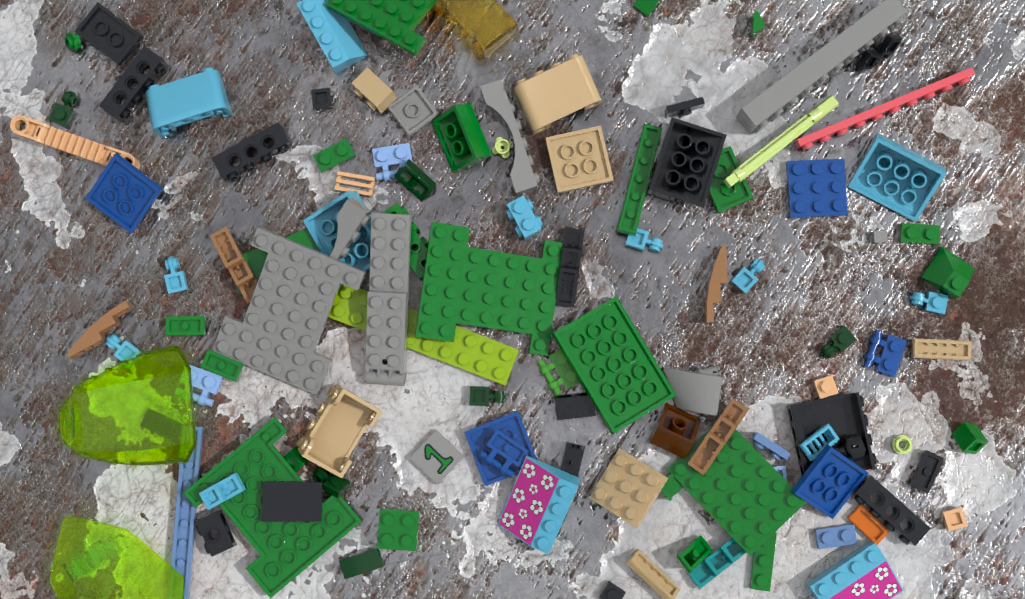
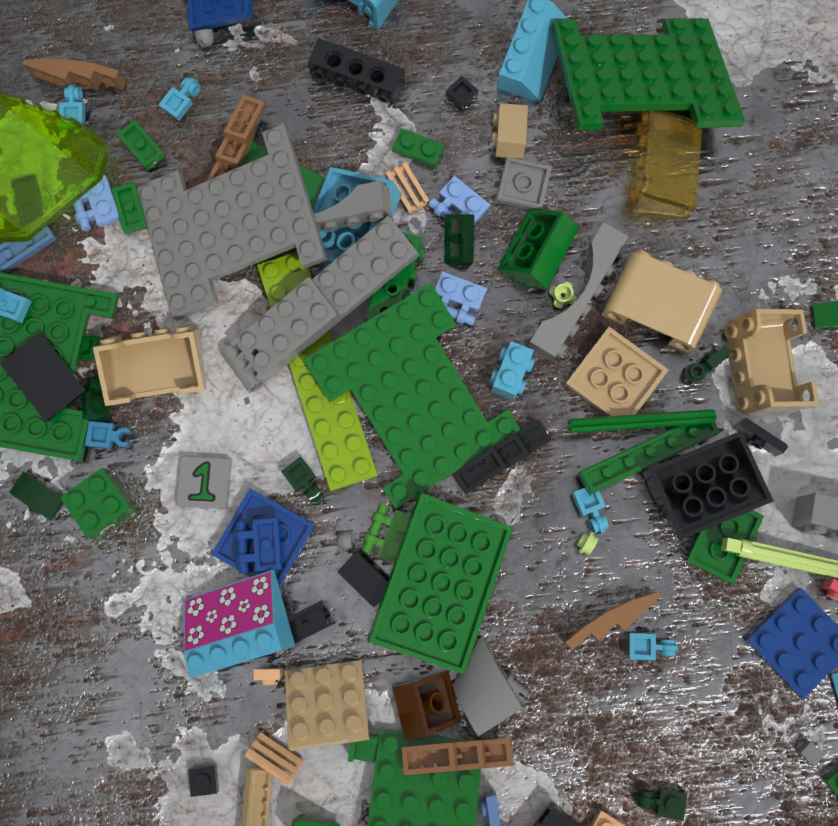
camera: 45 degrees right, 5 degrees down
none -> dark azure plate [85,421,133,449]
none -> light grey hinge [194,29,214,48]
none -> light nougat tile [245,732,303,785]
none -> light nougat plate [253,667,283,685]
none -> light grey hinge [336,530,356,551]
none -> light blue plate [435,272,487,326]
none -> green axle [568,409,716,433]
none -> yellowish green plate [577,531,599,555]
none -> dark green plate [685,345,731,383]
none -> tan windscreen [725,309,819,414]

